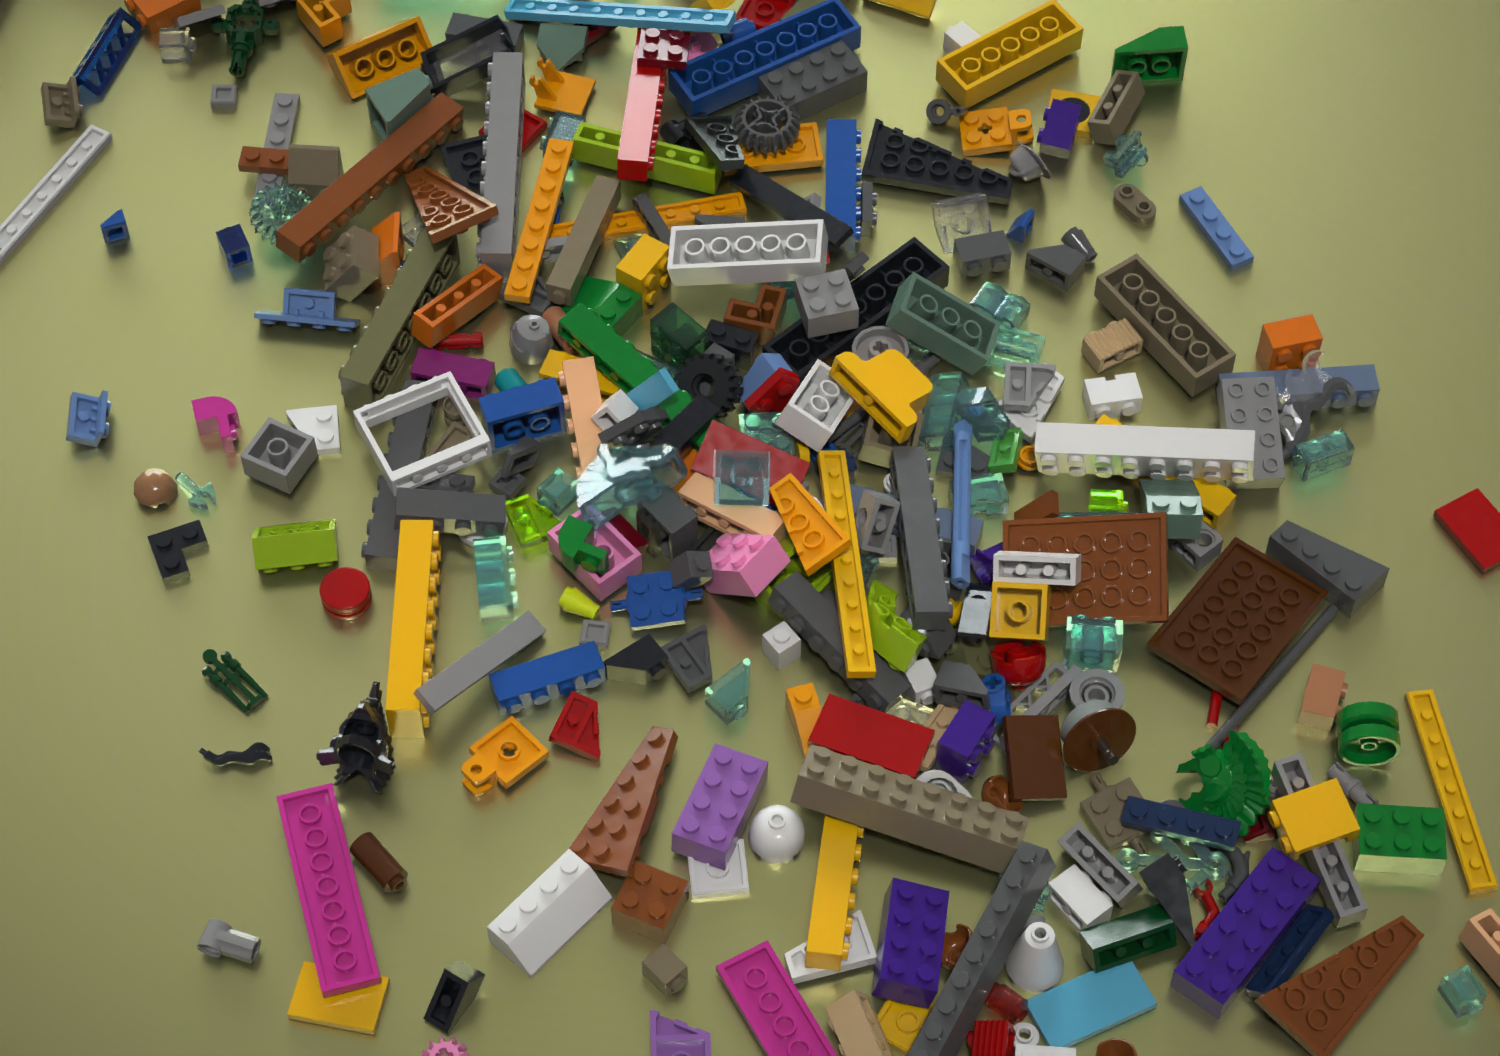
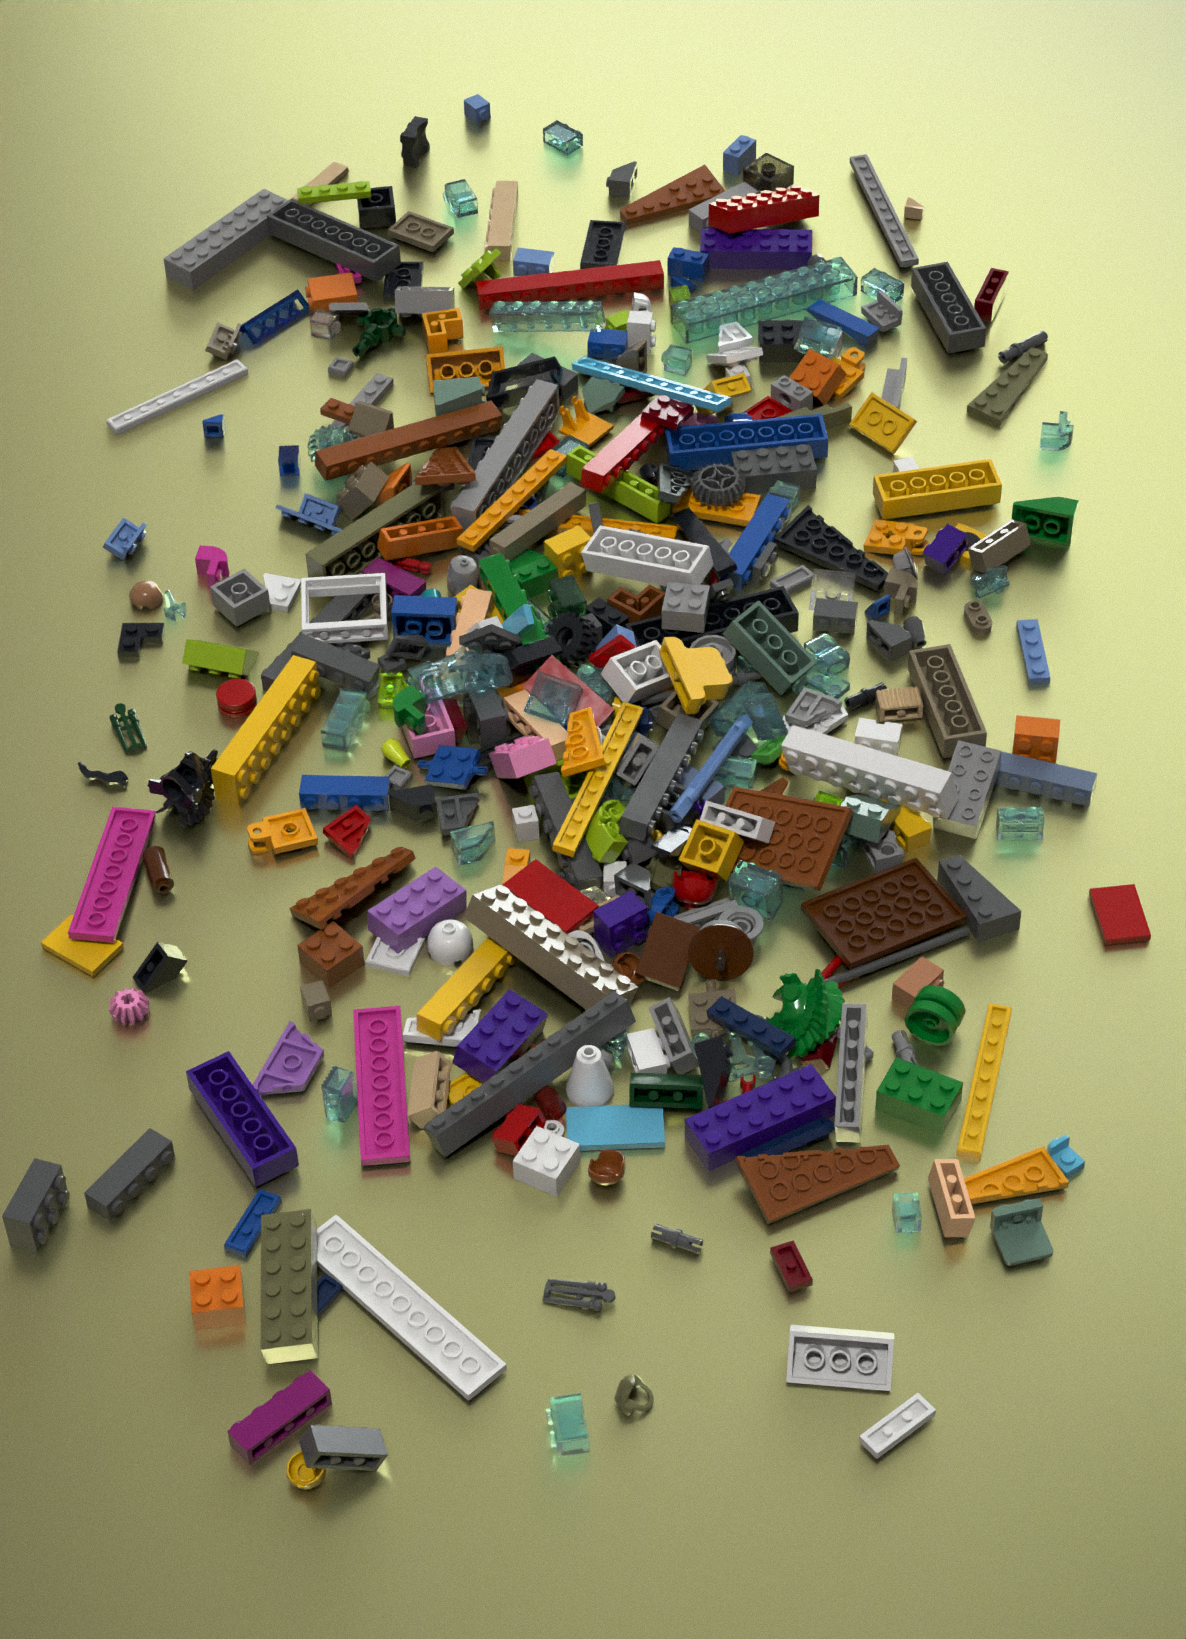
camera: 25 degrees right, 10 degrees down
light grey piece [197,919,261,964] -> none
light grey tile [413,610,546,715] -> none
white slope [487,849,612,978] -> none
dark grey brick [669,551,714,588] -> none
dark grey plate [926,99,968,124] -> none
yellow panel [1268,778,1360,860] -> none
piece [1275,350,1355,461] -> none
none -> clear light blue brick [768,480,800,513]
none -> light grey tile [770,565,816,594]
none -> black pin [844,682,887,711]
none -> dark tan brick [884,568,918,615]

